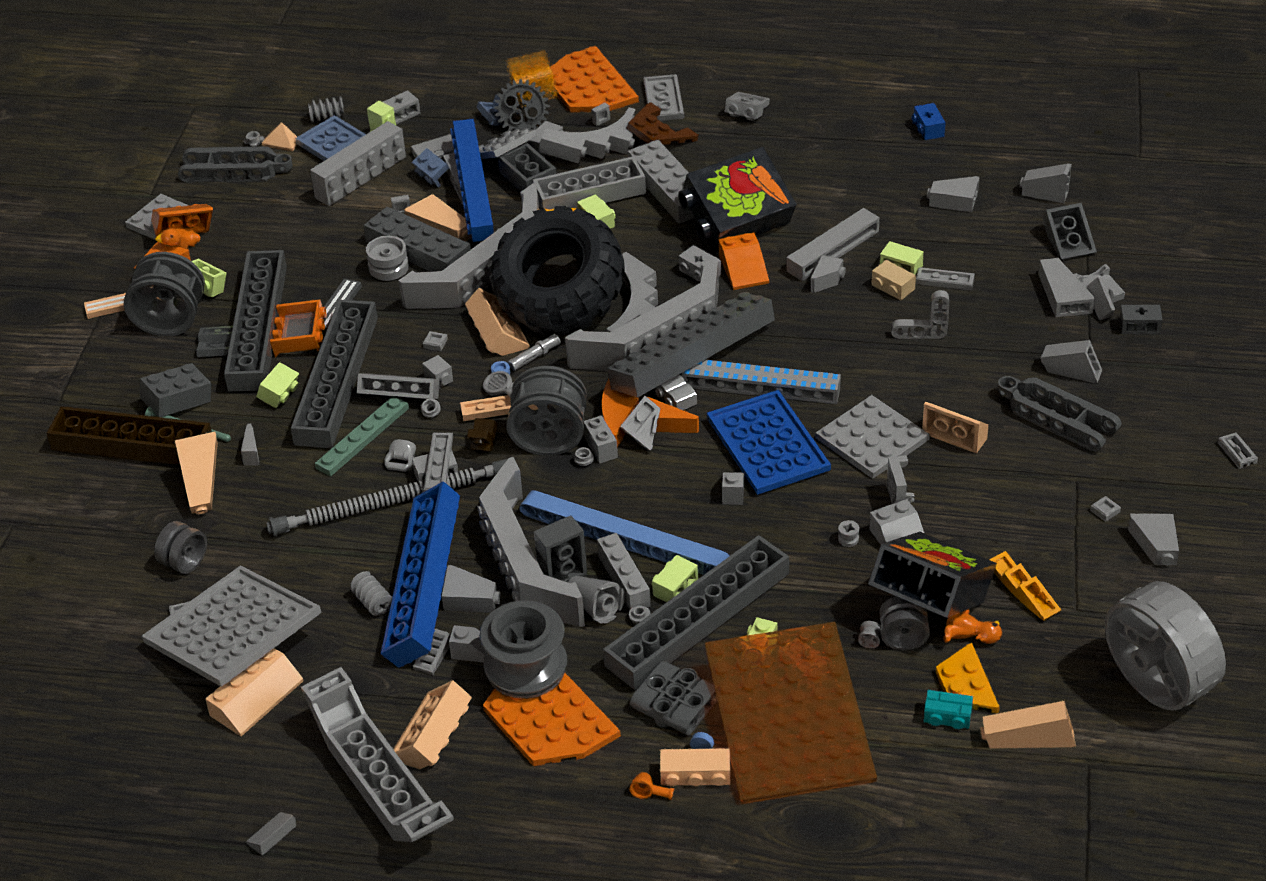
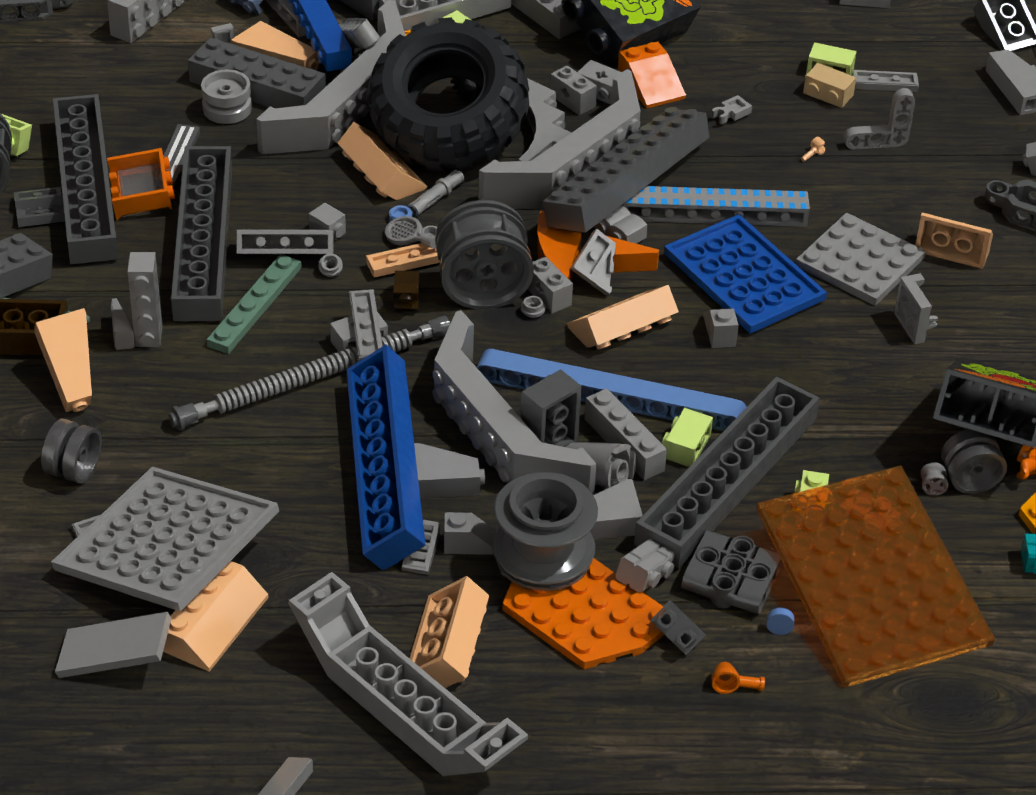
camera: 15 degrees left, 0 degrees up
yellowish green brick [256,362,299,408] -> none
light grey piece [350,571,393,616] -> none
light grey piece [384,439,416,472] -> none
light grey tile [423,331,448,351] -> none
light grey plate [629,606,650,625] -> none
light nougat brick [660,748,730,786] -> none
light grey brick [787,208,880,281] -> none
light grey slope [811,255,846,293] -> none
light grey wheel [838,520,859,547] -> none
light grey slope [869,499,924,545] -> none
none -> light grey tile [55,612,172,678]
none -> light grey brick [128,252,162,347]
none -> light grey beam [339,18,380,49]
none -> light grey brick [550,66,597,115]
none -> light nougat slope [567,285,679,350]
none -> light grey slope [590,479,643,540]
none -> light grey brick [615,539,675,593]
none -> dark grey hips [650,600,706,655]
none -> light grey plate [711,95,752,124]
none -> light nougat hand [801,137,825,162]

